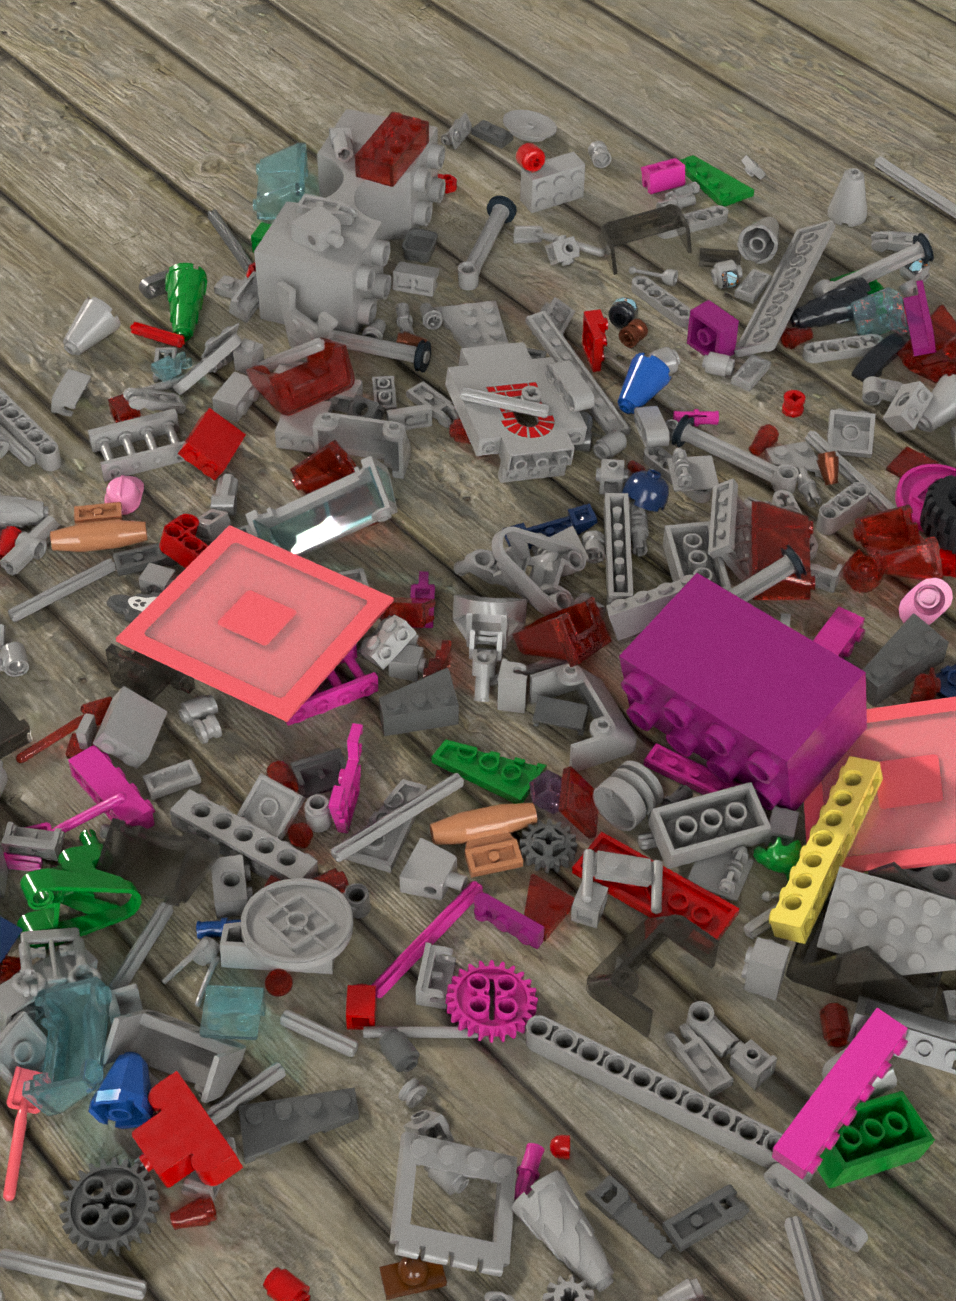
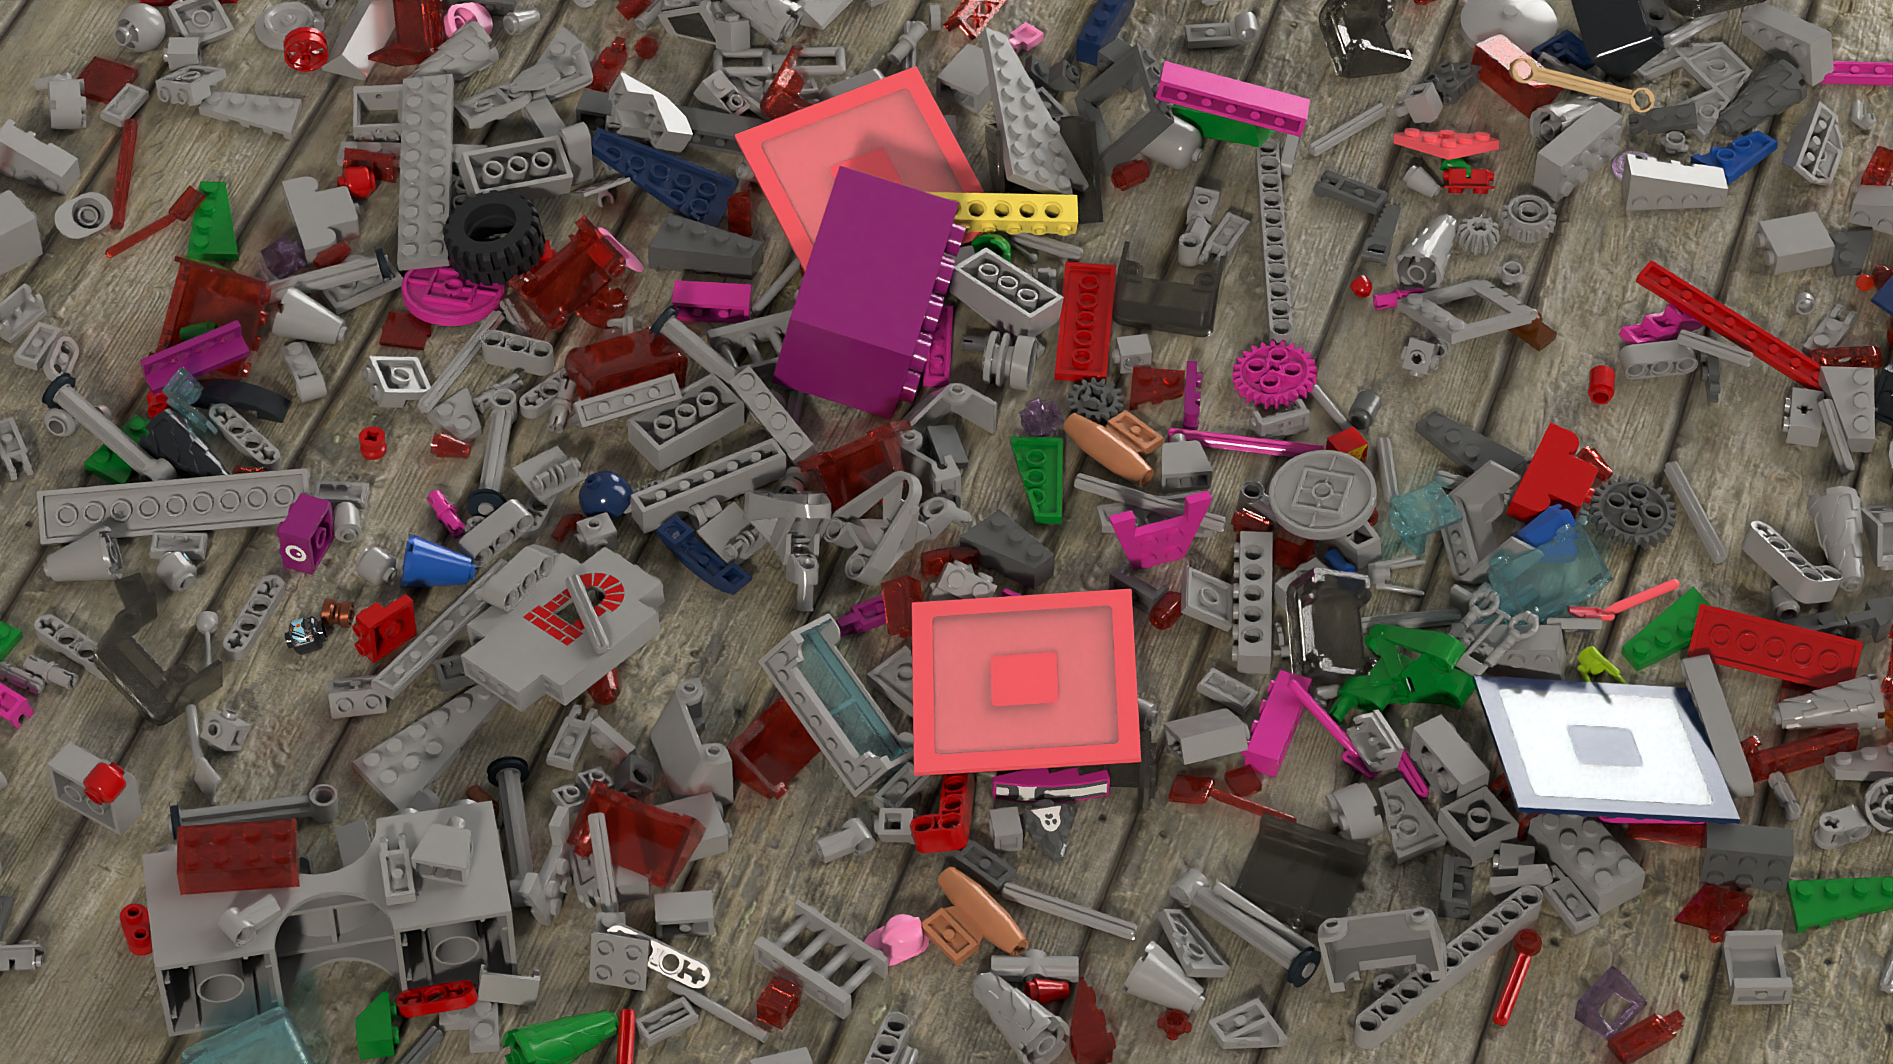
camera: 120 degrees left, 0 degrees up
light grey tile [76,713,97,750] -> none
light grey hinge [123,387,186,414] -> none
clear light blue plate [151,352,192,382] -> none
red brick [178,408,246,481] -> none
light grey wheel [193,713,222,744] -> none
clear red plate [288,822,313,848] -> none
light grey brick [304,794,332,832] -> none
light grey bush [398,1078,427,1108] -> none
light grey bush [520,386,542,403] -> none
clear red plate [559,766,599,839] -> none
light grey plate [581,849,663,914] -> none
light grey brick [741,937,790,1000] -> none
copper cone [816,451,839,485] -> none
light grey brick [882,381,934,433] -> none

